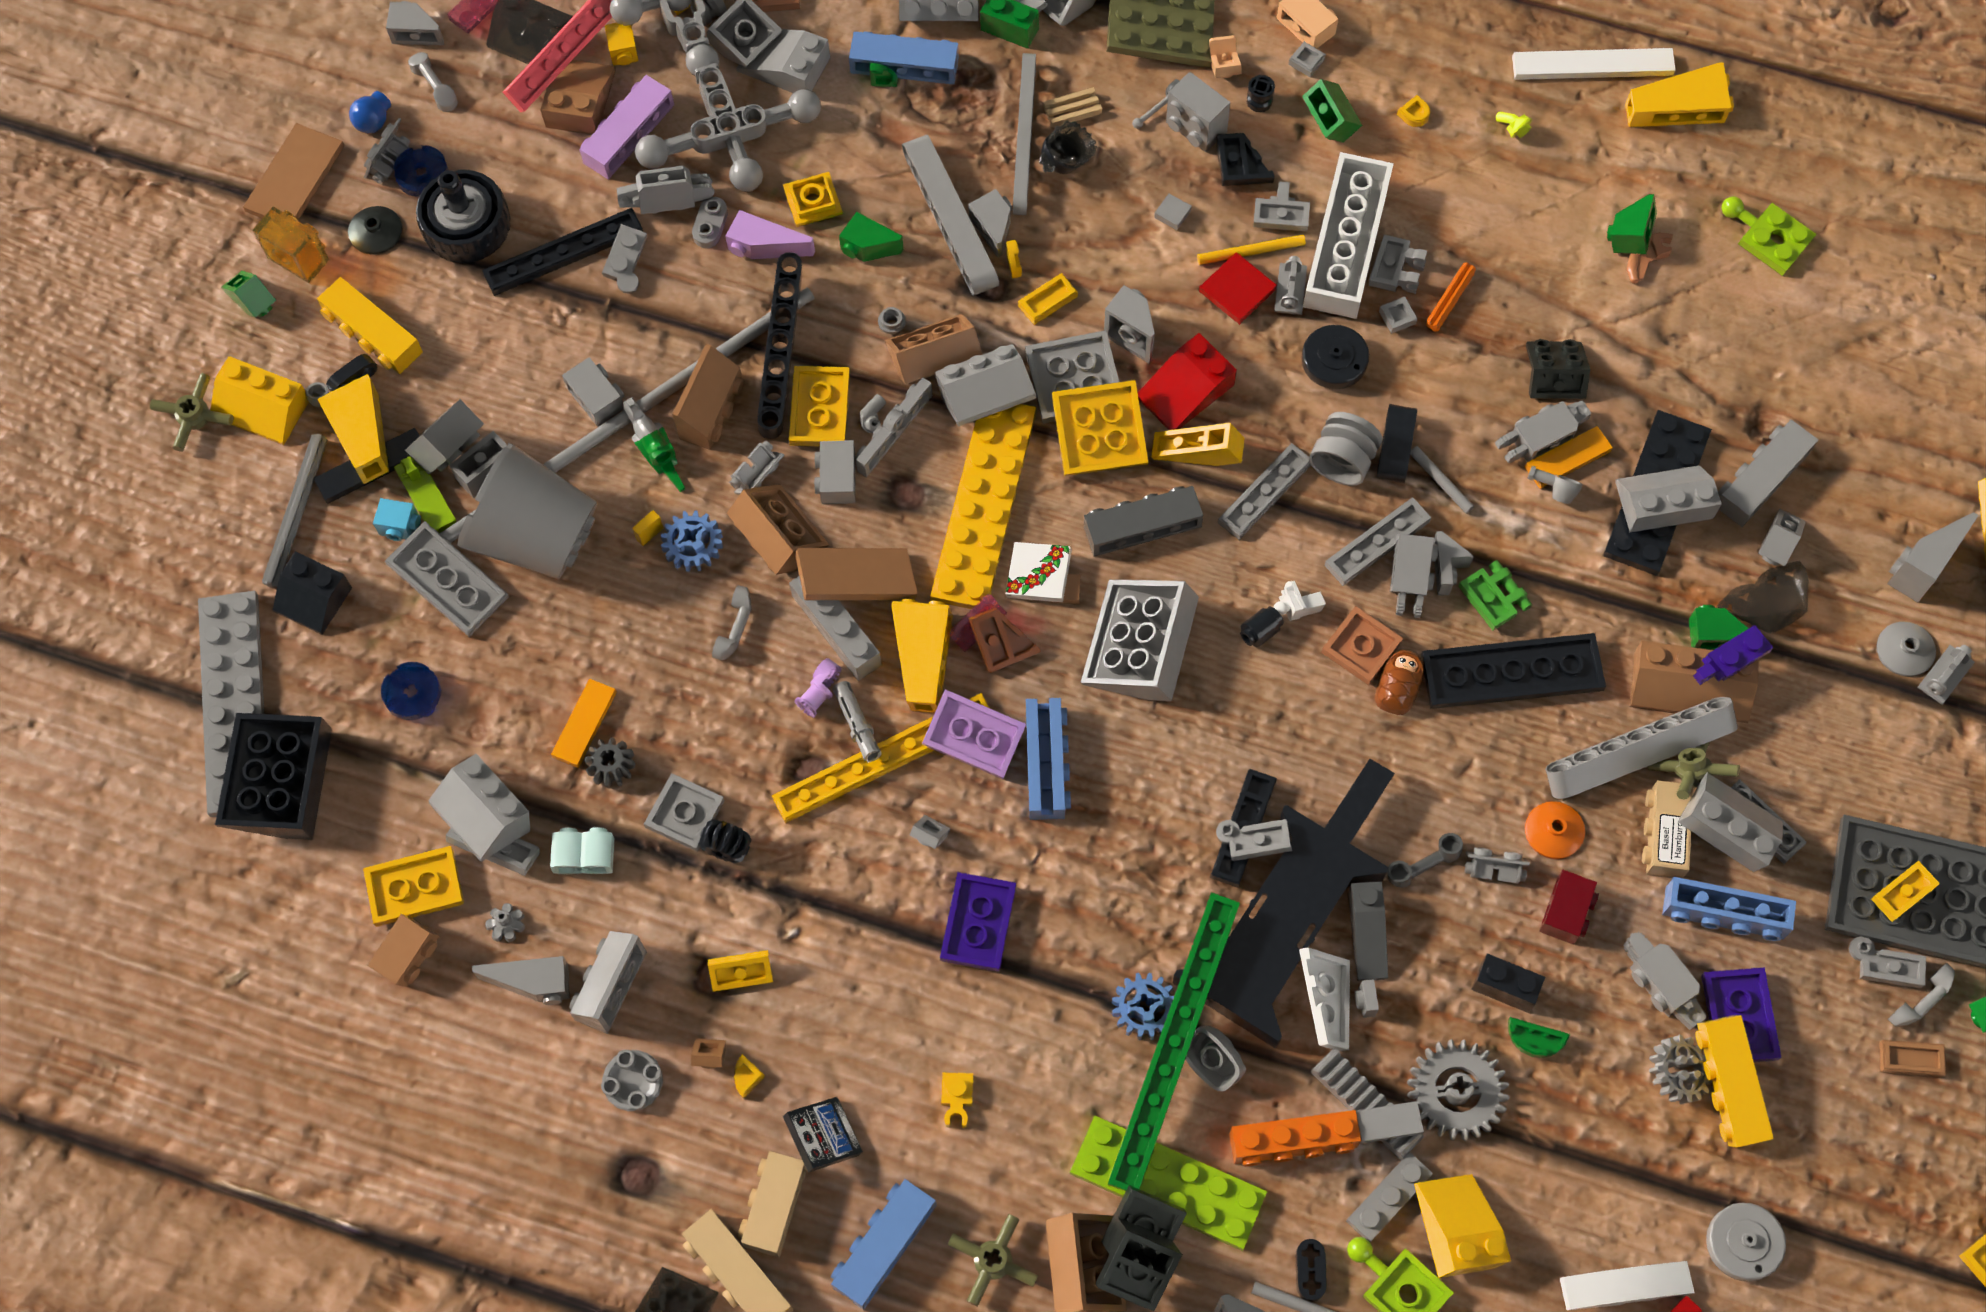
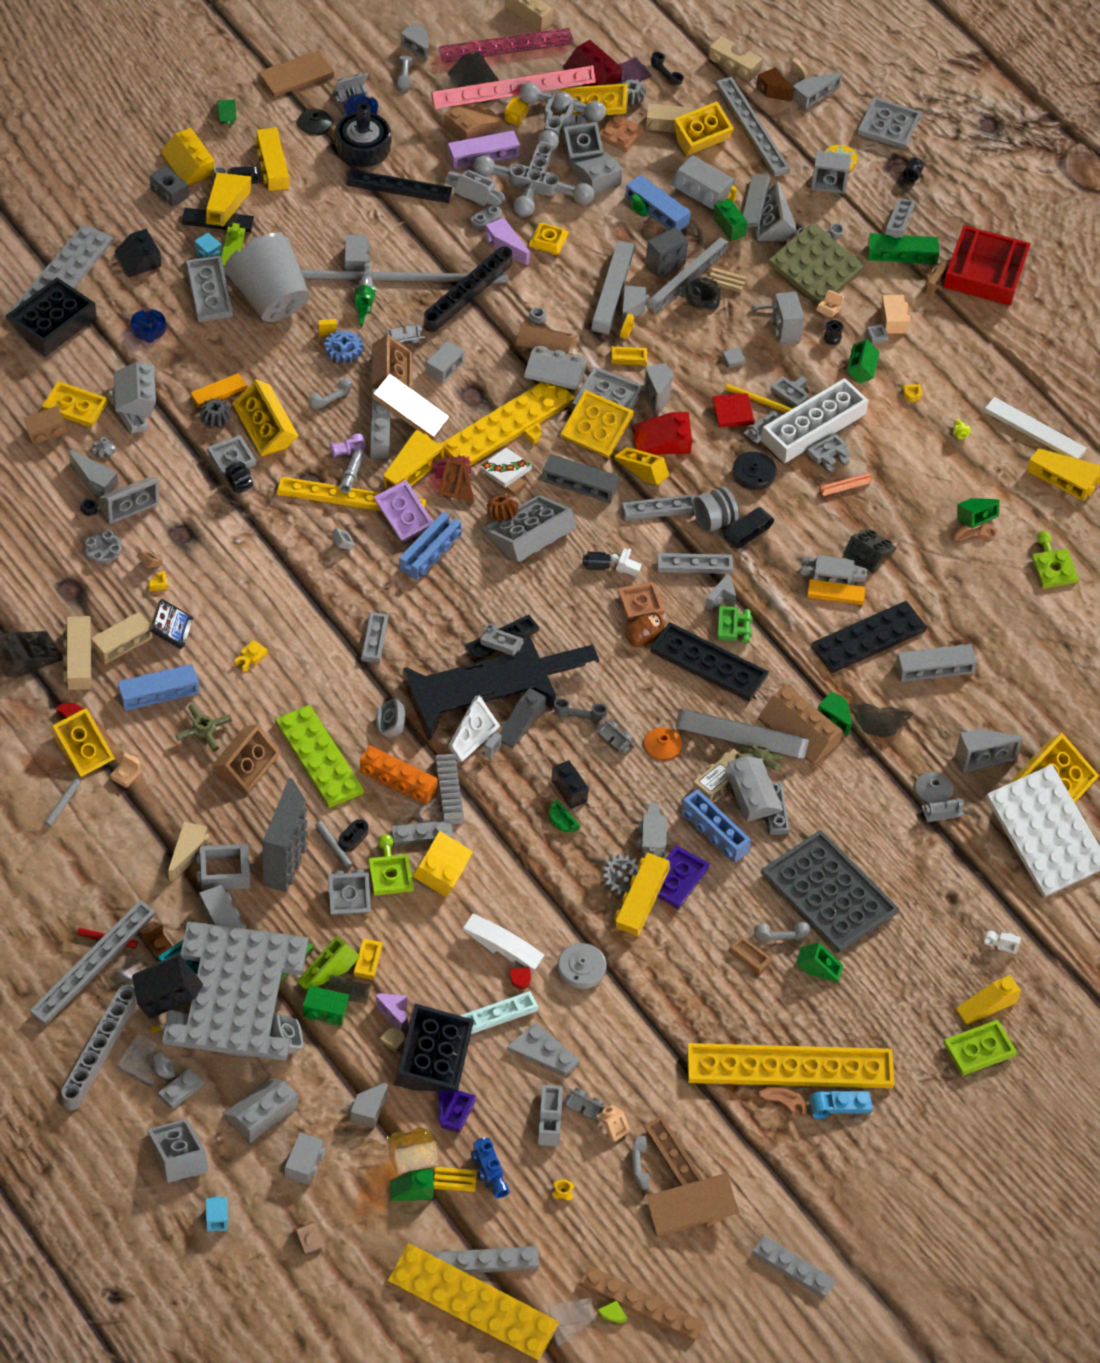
camera: 30 degrees right, 15 degrees down
olive bar [150,373,234,452] -> none
clear yellow brick [252,206,329,284] -> none
light grey axle [262,433,328,588] -> none
blue piece [349,91,391,134] -> none
light grey brick [405,399,484,475] -> none
light aqua brick [550,827,614,874] -> none
light grey hinge [602,224,647,294] -> none
medium nougat slope [672,344,745,450] -> none
yellow plate [708,950,773,992] -> none
yellow plate [789,366,850,446] -> none
green slope [839,211,904,262] -> none
light grey hinge [855,377,933,478] -> none
light grey arm [860,394,886,433] -> none
dark purple plate [940,872,1017,972] -> none
pearl dark grey bracket [1096,1185,1187,1311] -> none
green plate [1108,892,1240,1191] -> none
medium blue gear [1112,973,1174,1040] -> none
black wing [1216,133,1275,186] -> none
light grey tile [1356,1101,1424,1143] -> none
light grey plate [1379,297,1417,334] -> none
light grey hinge [1390,533,1438,618] -> none
light grey gear [1407,1039,1510,1141] -> none
light grey bar [1410,446,1474,514] -> none
light grey bar [1527,466,1583,504] -> none
dark red brick [1539,869,1599,945] -> none
light grey slope [1615,466,1722,532] -> none
dark purple hinge [1693,625,1773,685] -> none
light grey slope [1758,509,1806,566] -> none
light grey hinge [1849,937,1926,988] -> none
yellow plate [1871,861,1940,922] -> none
none -> black plate [80,499,98,516]
none -> dark grey brick [149,166,189,207]
none -> yellow slope [232,379,298,456]
none -> light grey tile [361,612,389,664]
none -> dark orange gear [487,493,519,522]
none -> yellow tile [523,422,541,445]
none -> dark grey brick [645,227,689,278]

